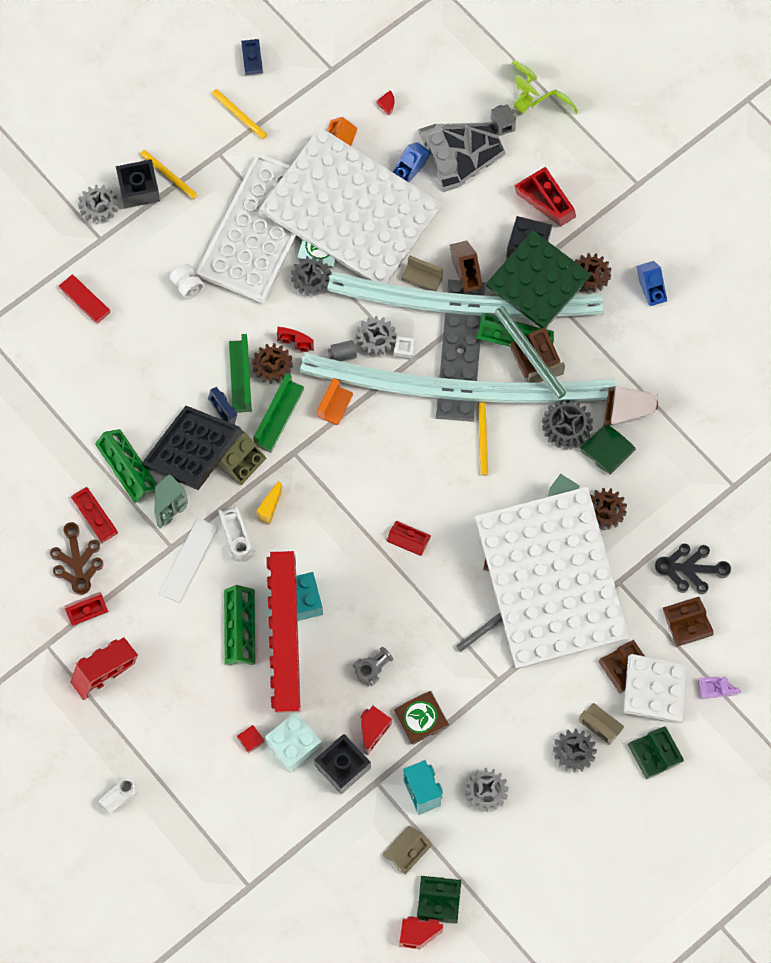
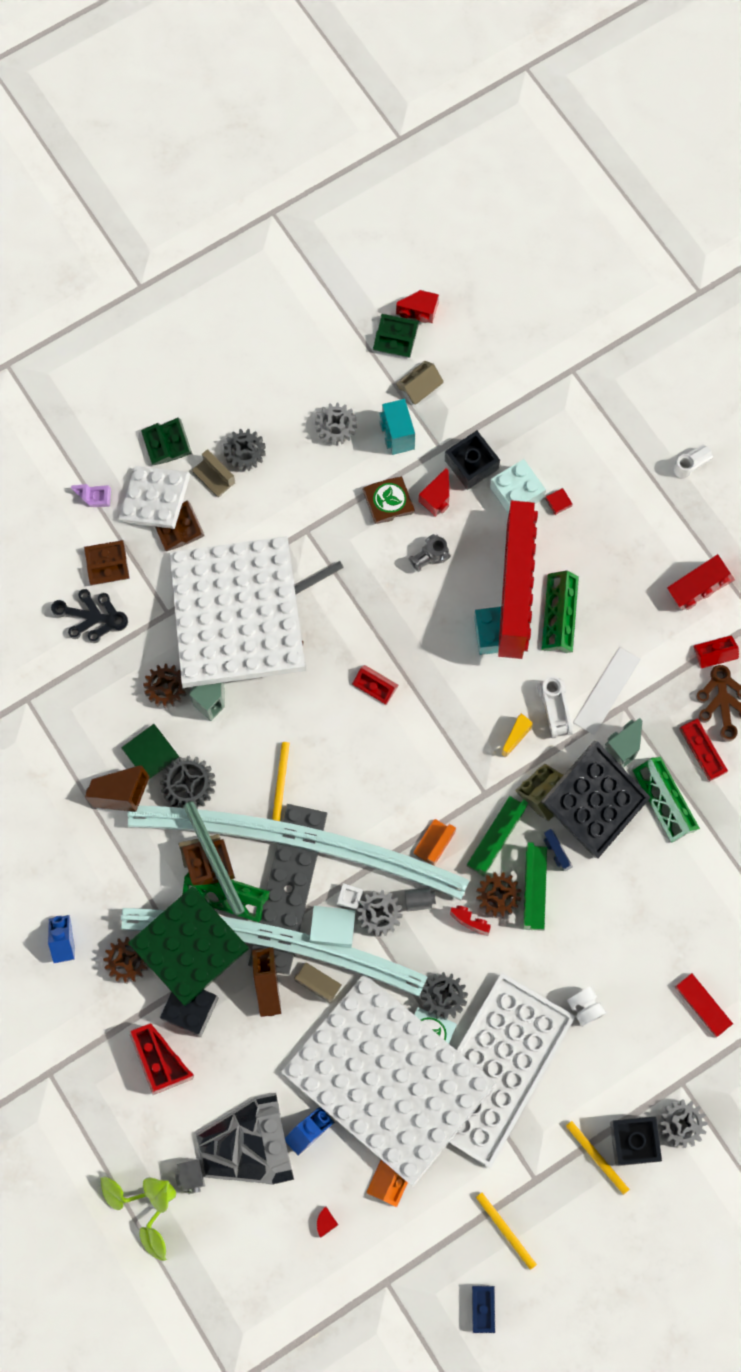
camera: 170 degrees left, 5 degrees up
none -> light aqua slope [310,906,356,948]

